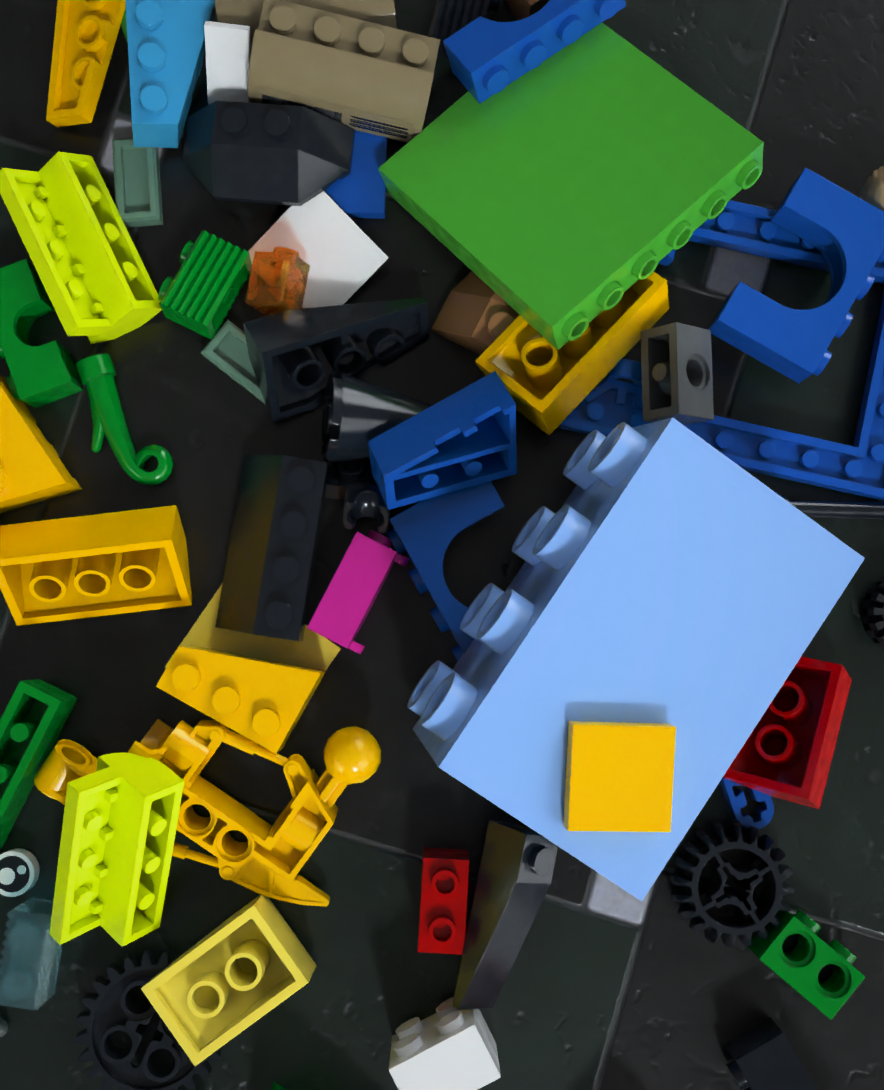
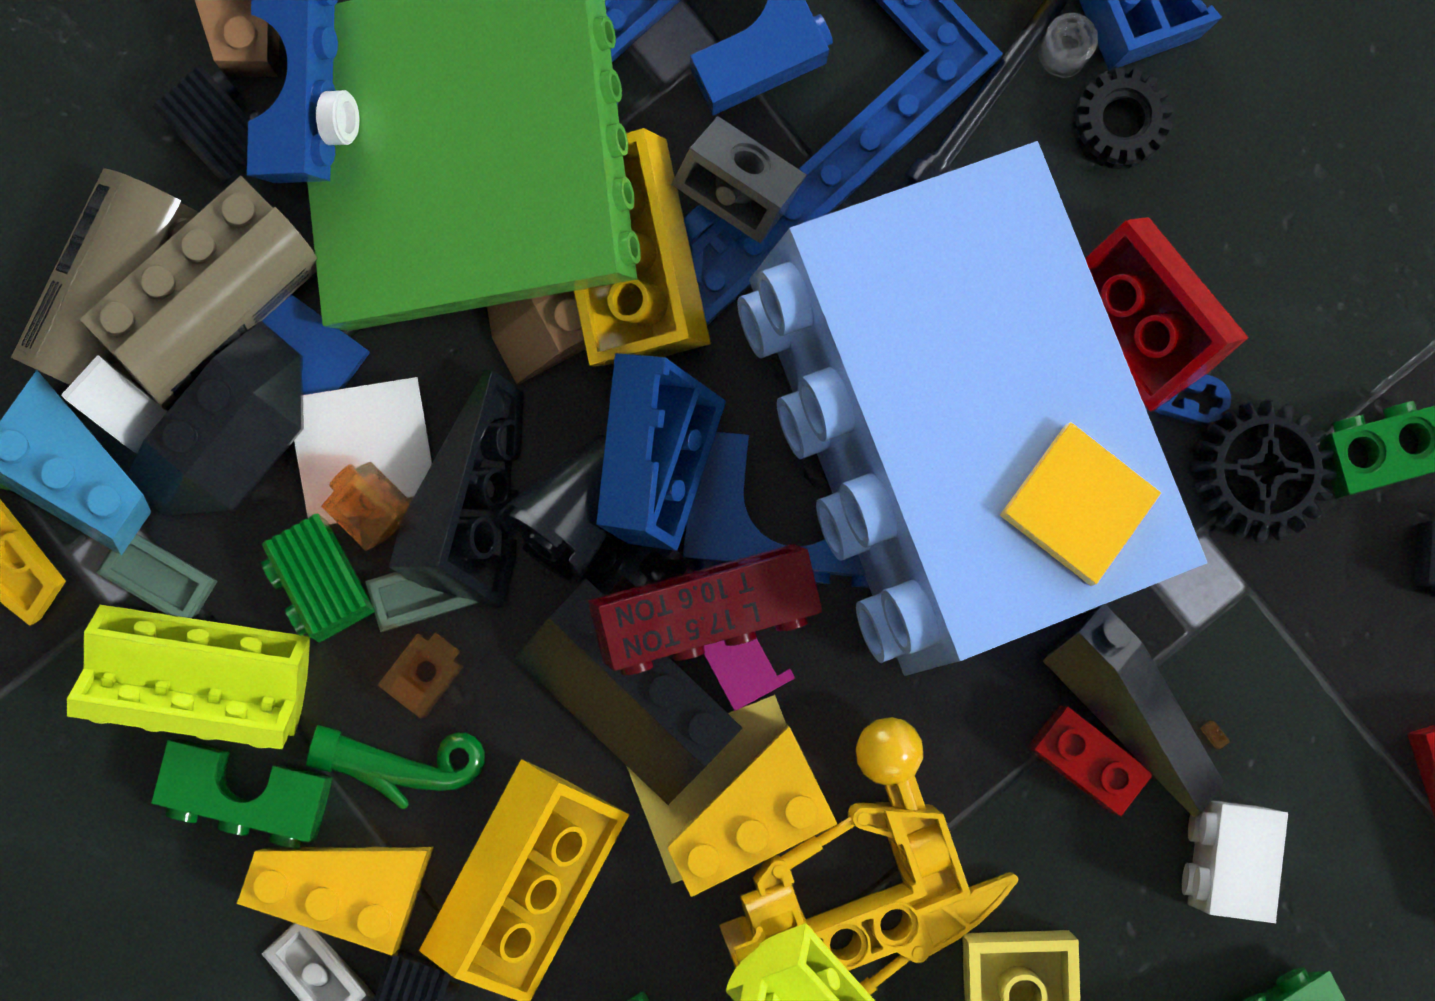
camera: 55 degrees left, 0 degrees up
none -> white tile [316,90,360,145]
none -> clear orange brick [378,632,464,718]
none -> dark red brick [588,544,822,675]
none -> clear orange piece [1200,720,1230,750]

